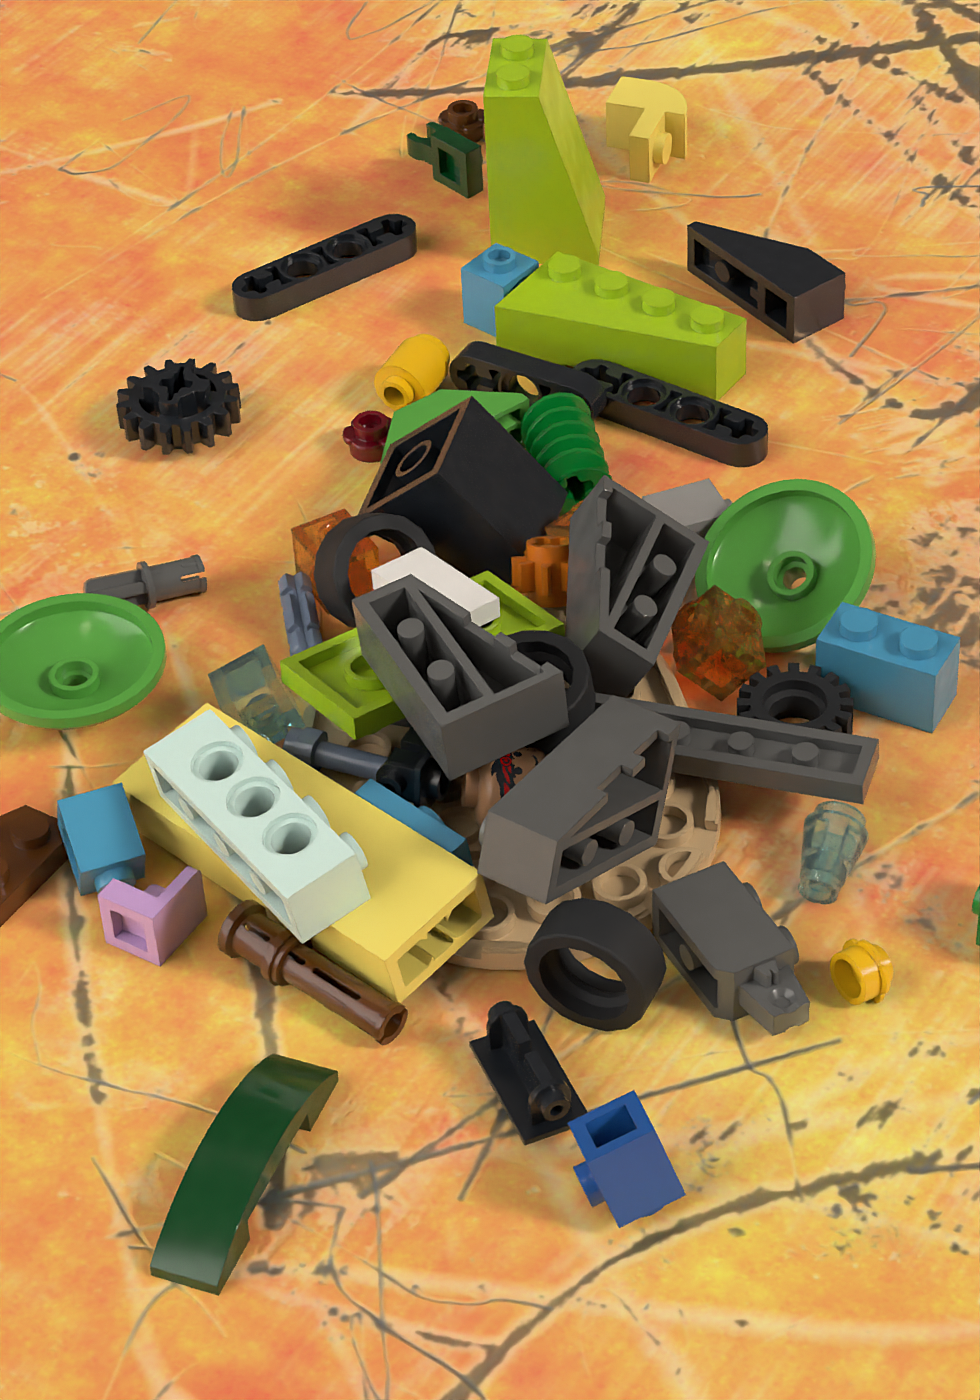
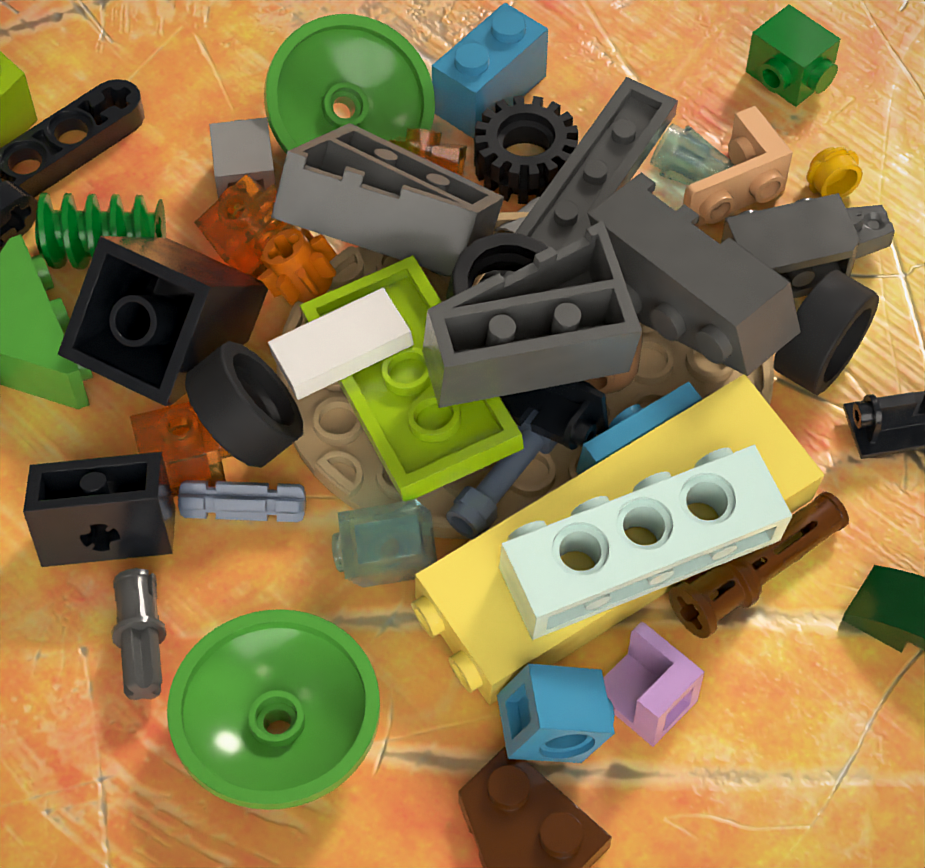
camera: 80 degrees left, 15 degrees up
none -> black brick [23,452,176,567]
none -> light nougat bracket [683,106,793,227]

